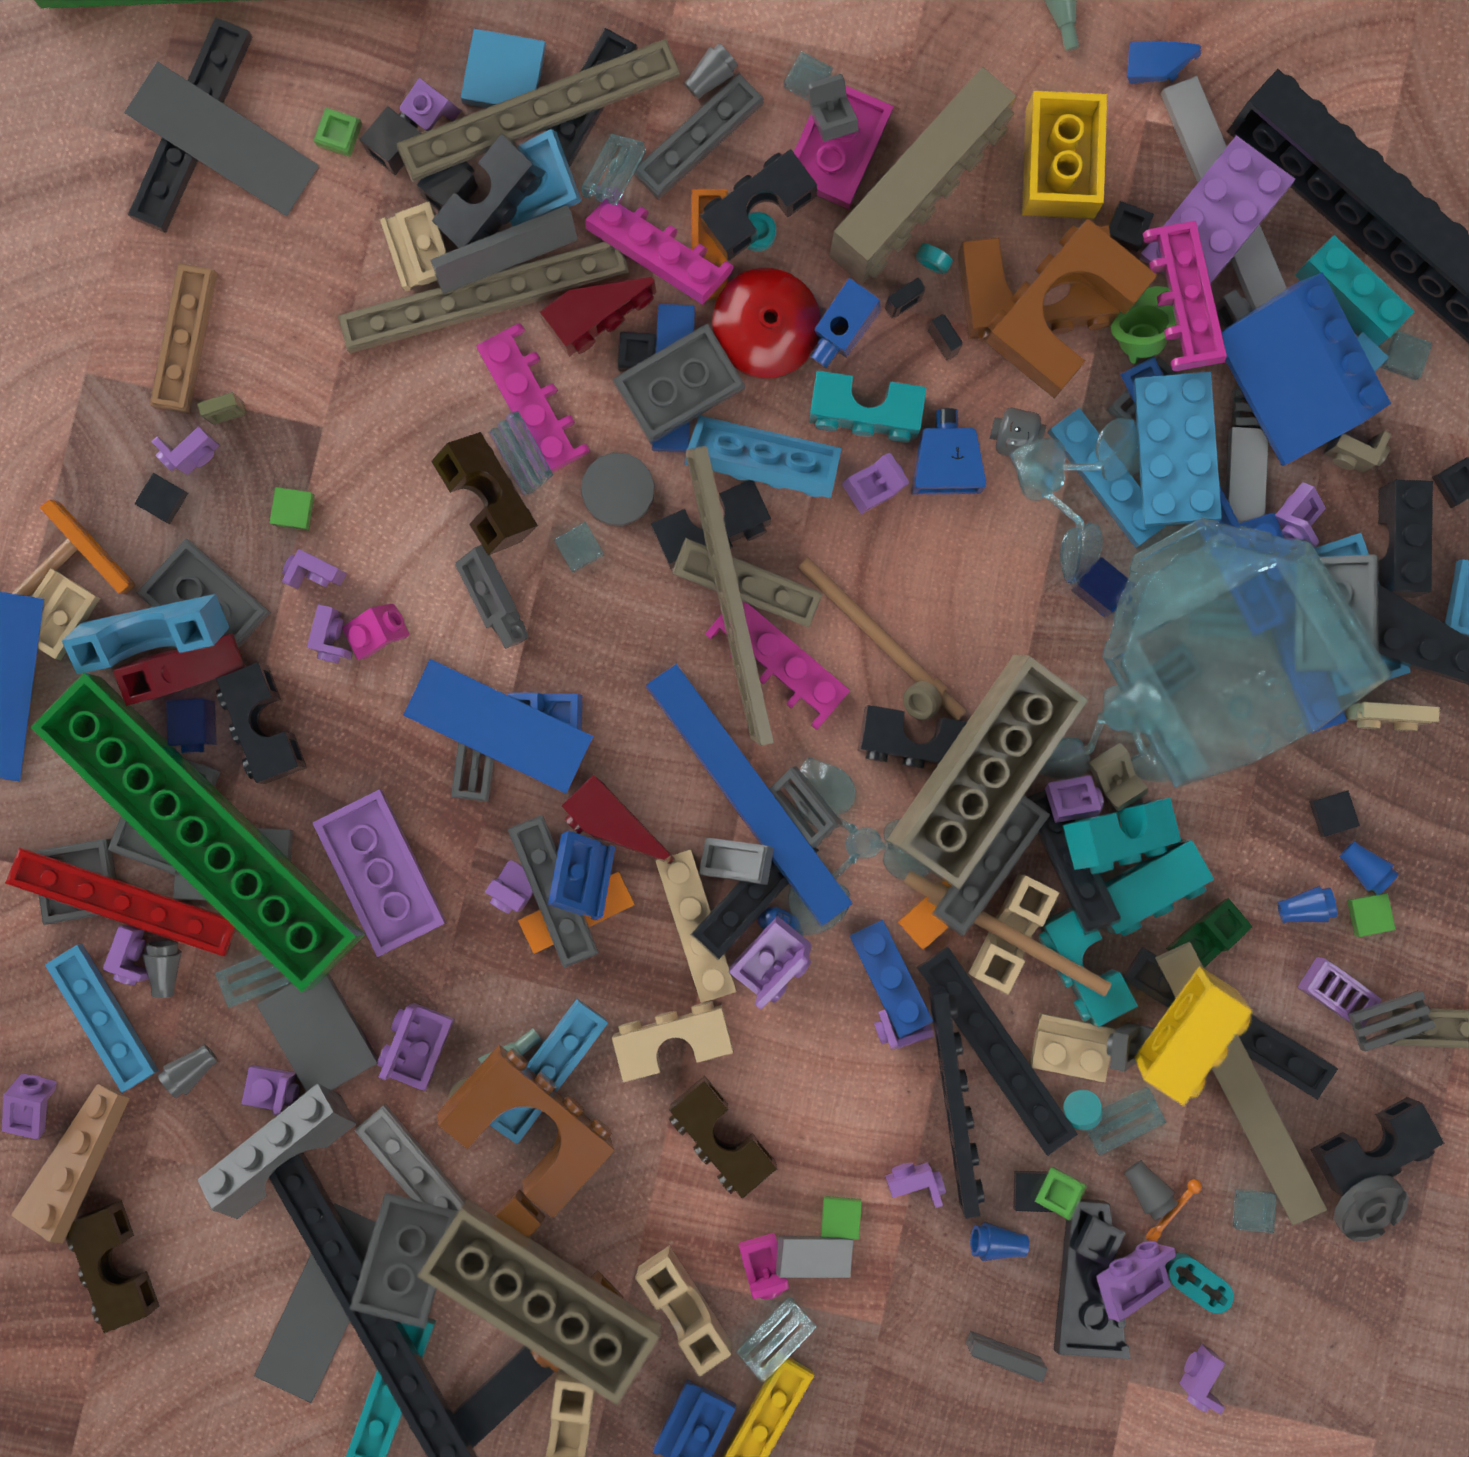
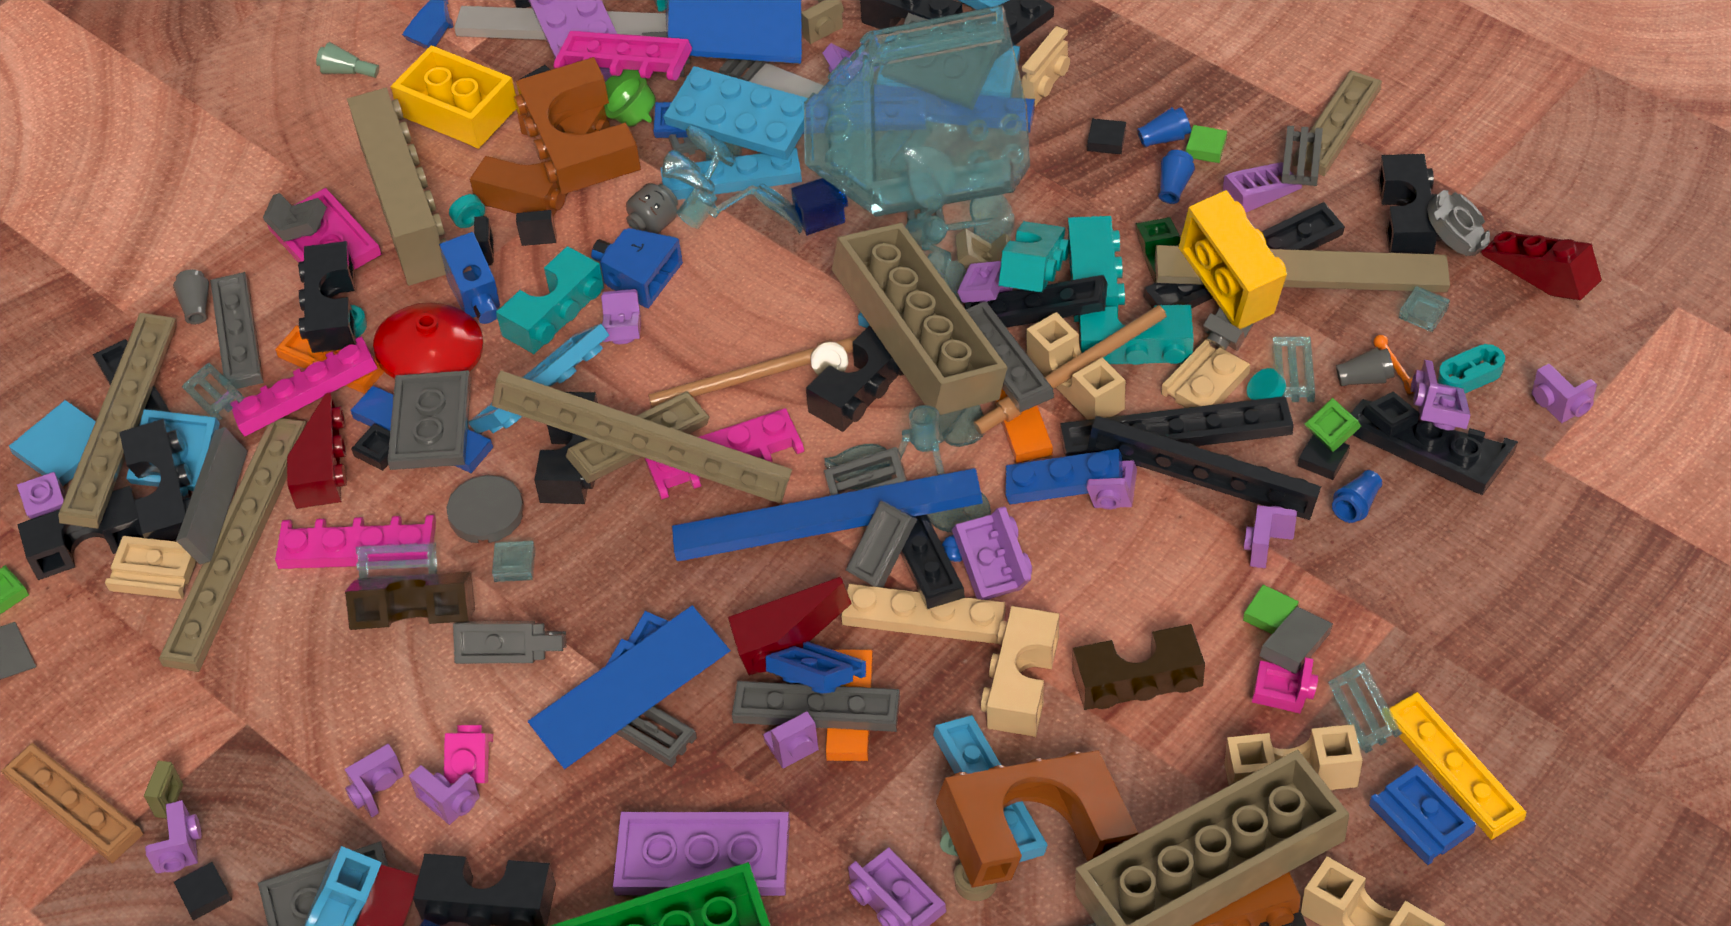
camera: 55 degrees left, 35 degrees down
bright green tile [270,487,315,531] -> none
clear light blue tile [783,51,833,101] -> none
dark grey tile [966,1331,1047,1382] -> none
none -> dark red slope [1481,231,1602,301]

